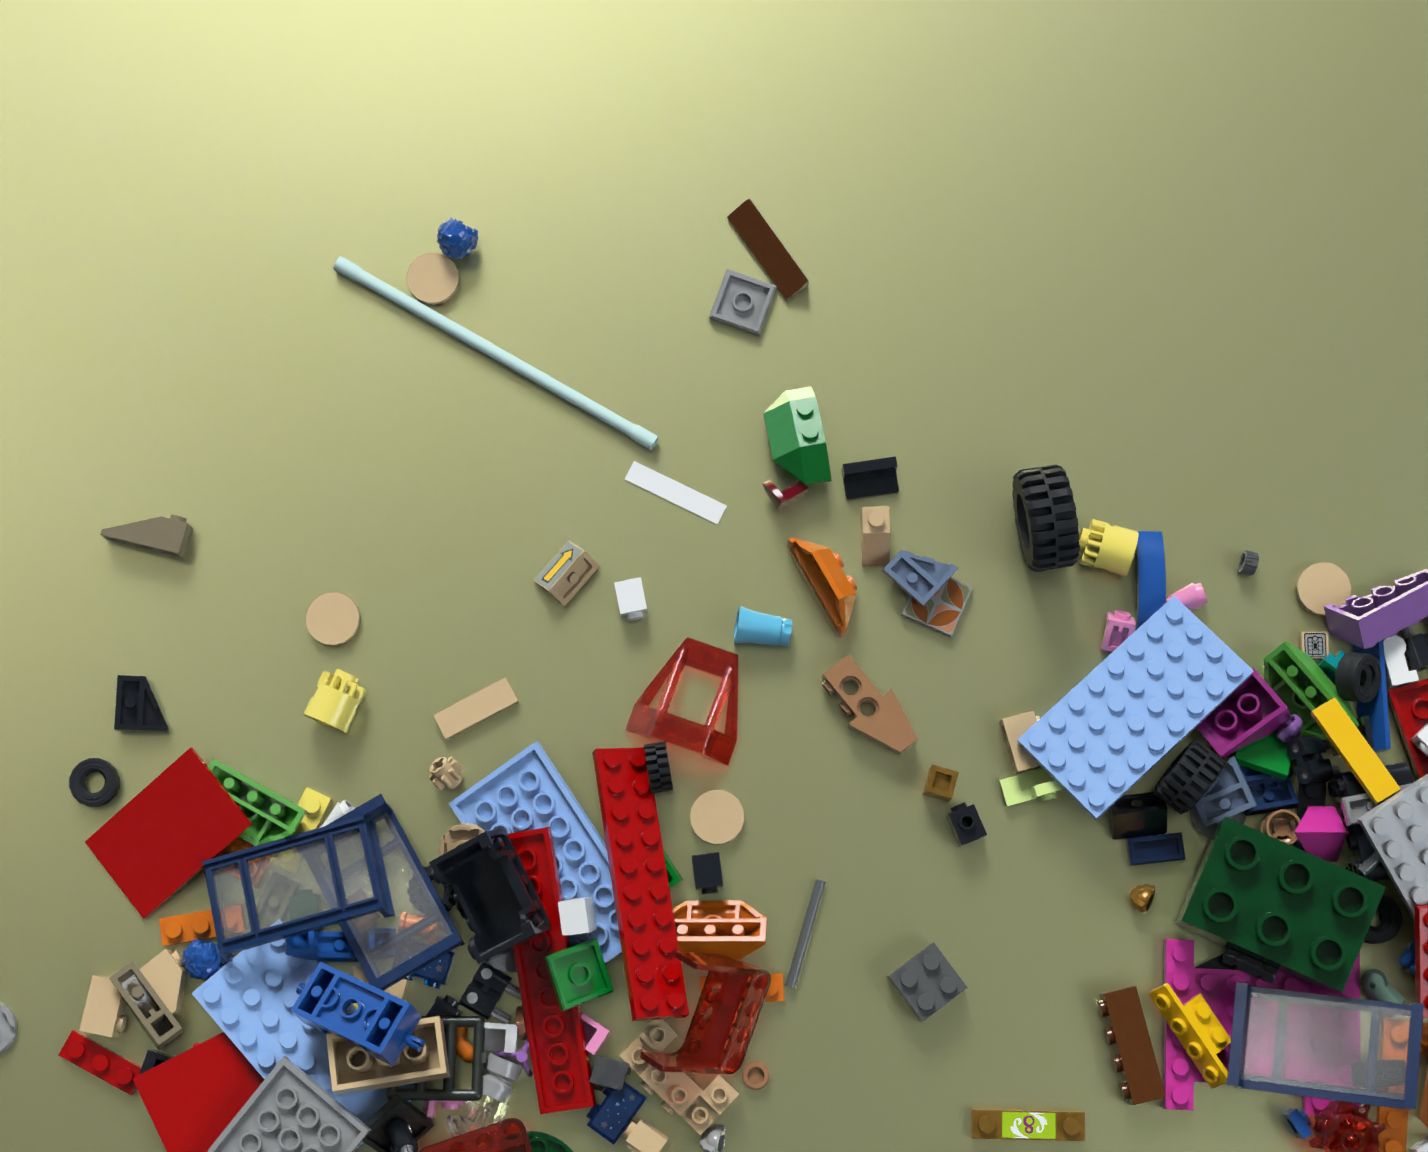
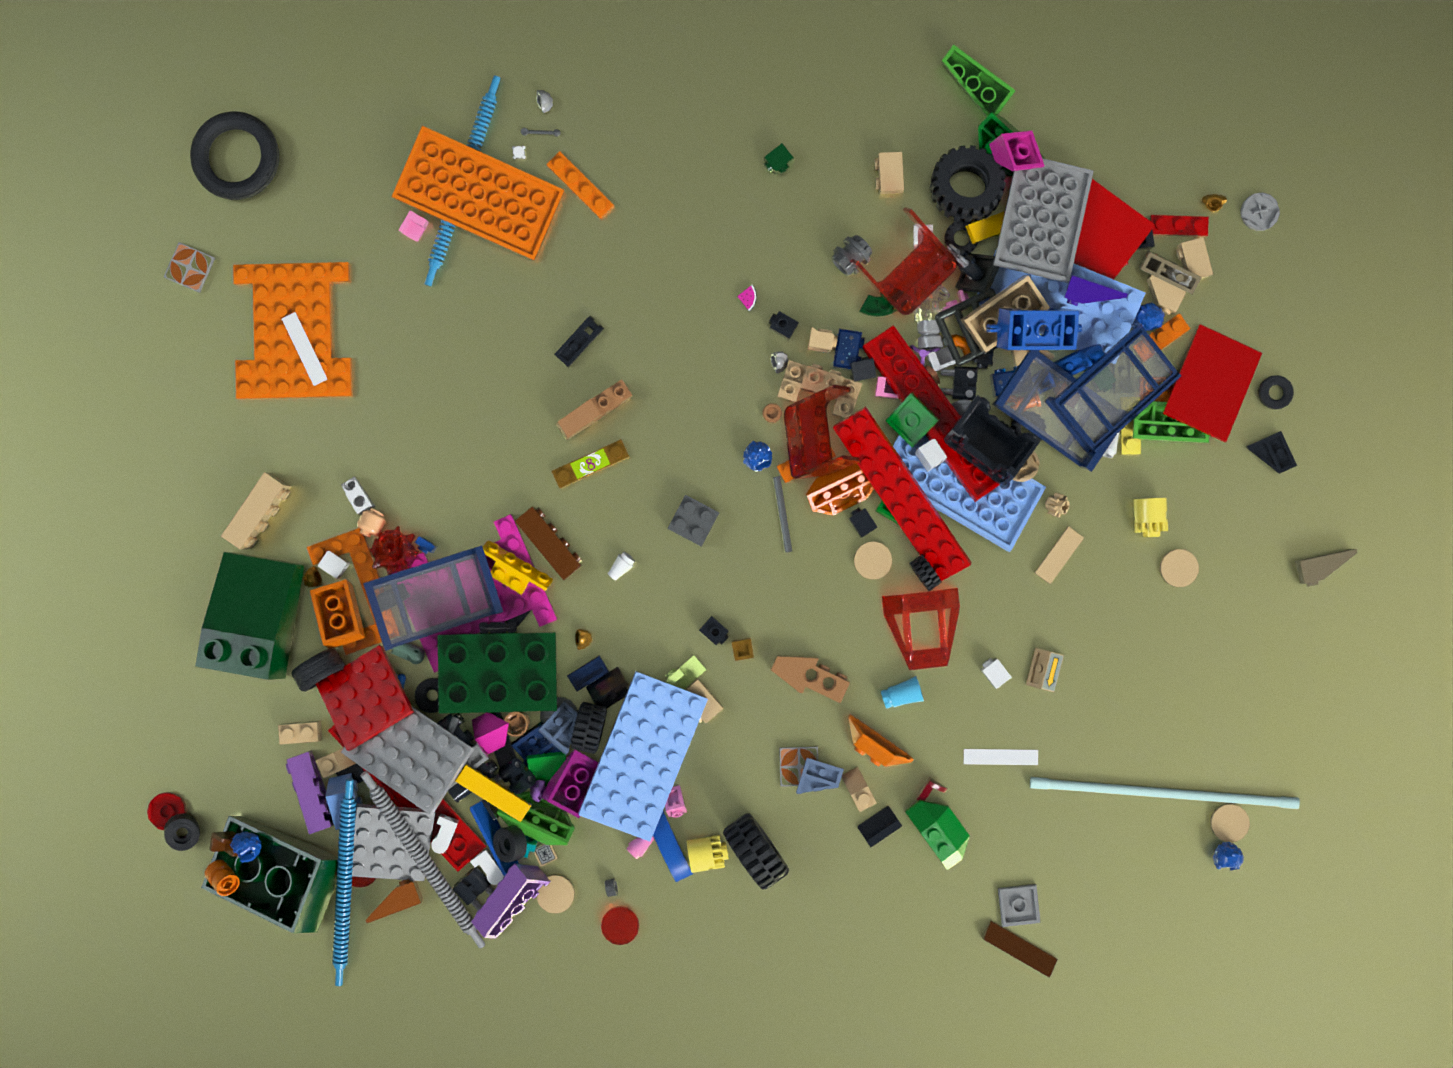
camera: 150 degrees right, 10 degrees up
none -> clear red tile [601,906,639,945]
none -> white cone [608,552,635,580]
none -> blue piece [743,441,772,472]
none -> dark purple slope [1063,275,1128,306]
none -> pearl gold piece [1202,194,1227,211]

